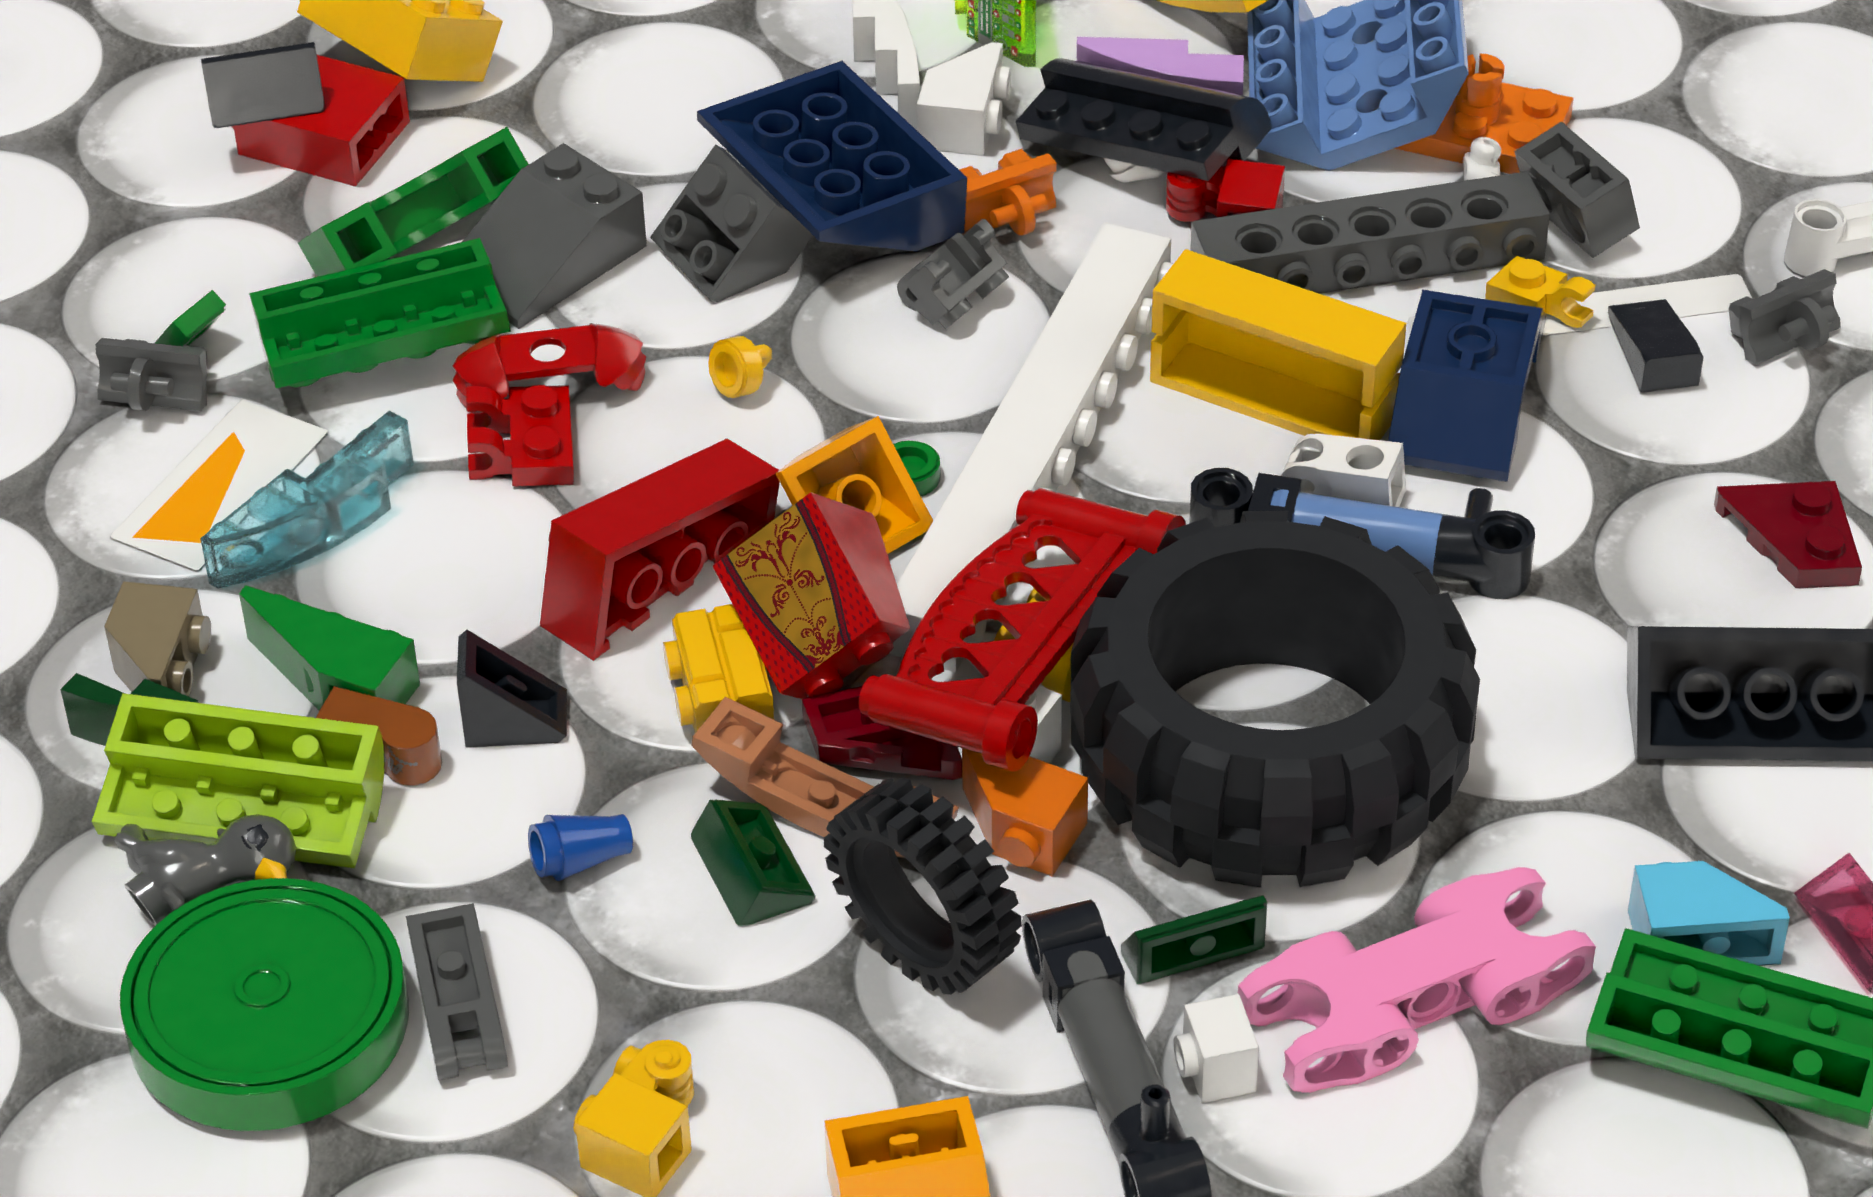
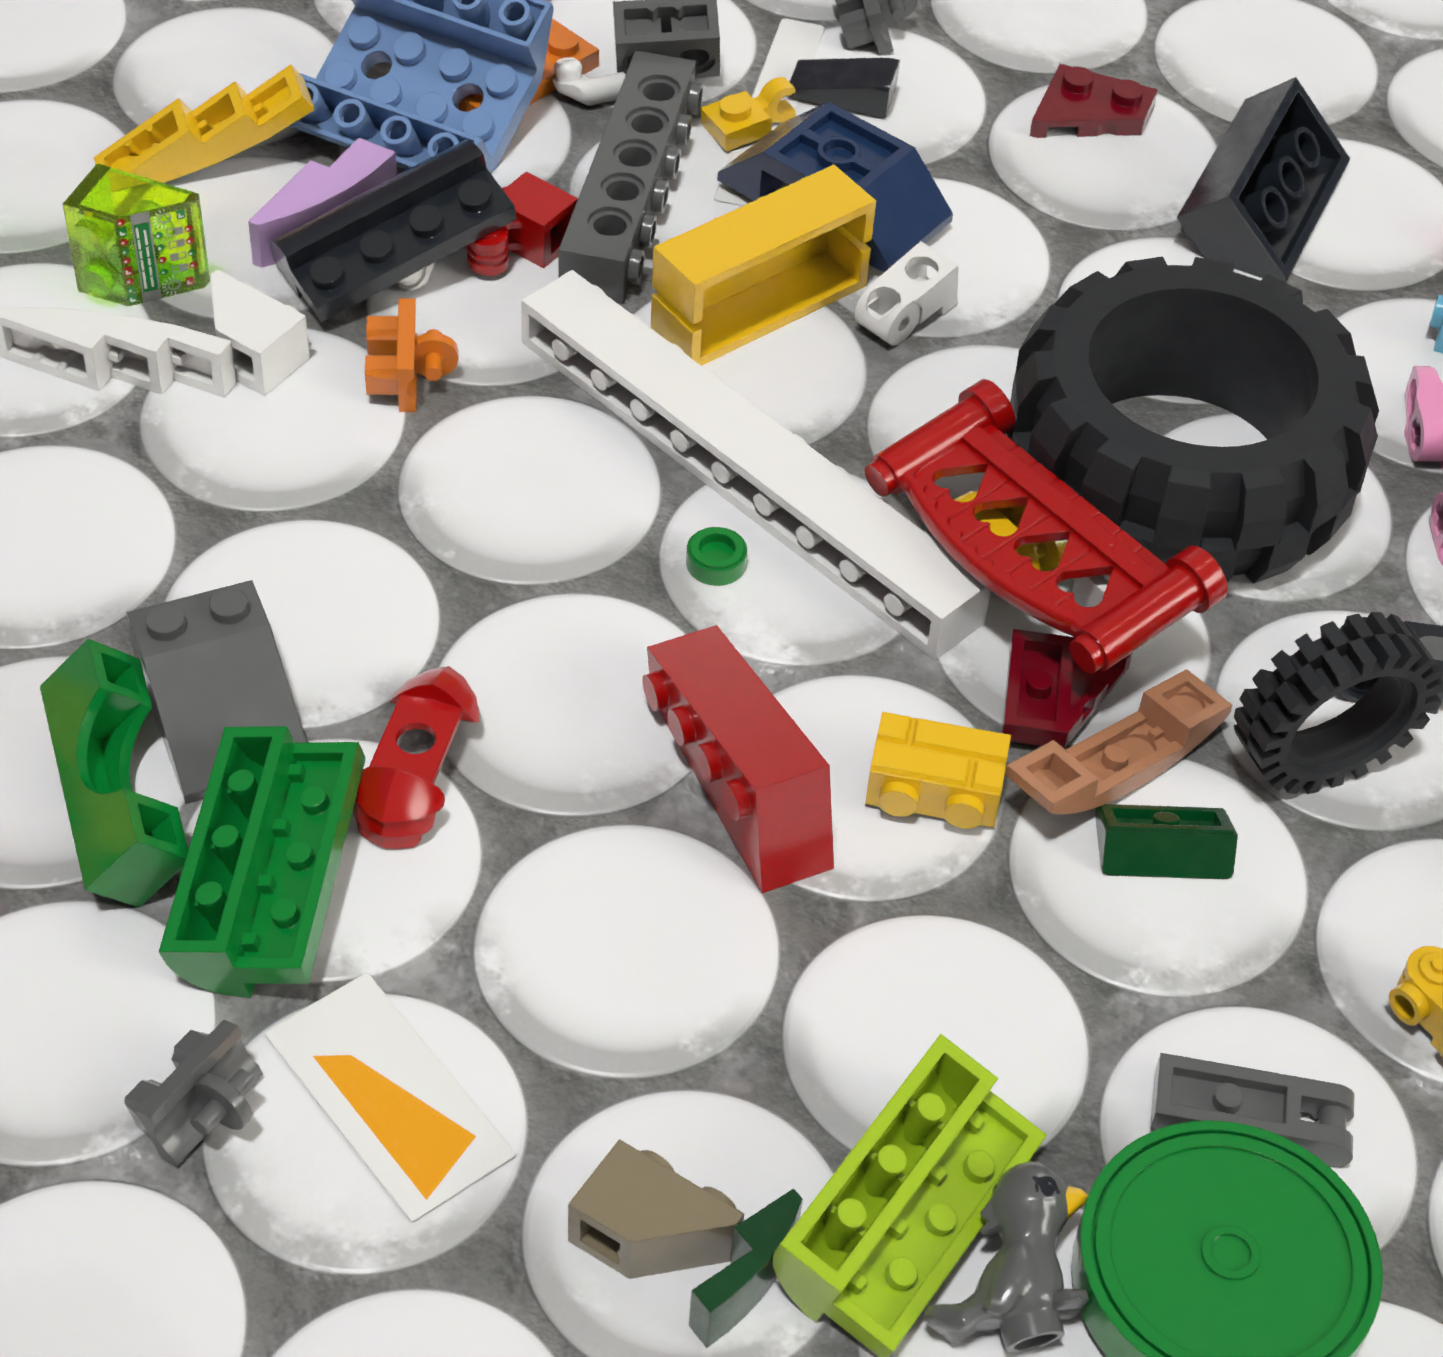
camera: 70 degrees left, 5 degrees up
green tile [155,290,226,346] -> none
clear light blue slope [200,411,414,589] -> none
green slope [239,585,420,711] -> none
dark orange leg [316,686,442,786] -> none
black slope [457,629,567,747] -> none
red plate [466,385,574,486] -> none
blue cone [528,814,633,881] -> none
dark grey slope [650,144,813,302] -> none
dark blue slope [697,61,967,251] -> none
yellow tile [708,336,772,398] -> none
slope [713,492,911,699] -> none
light orange slope [776,416,933,554] -> none
dark grey piece [897,219,1009,329] -> none
orange slope [962,748,1088,877] -> none
dark green slope [1121,895,1267,984] -> none
black piece [1189,468,1535,599] -> none

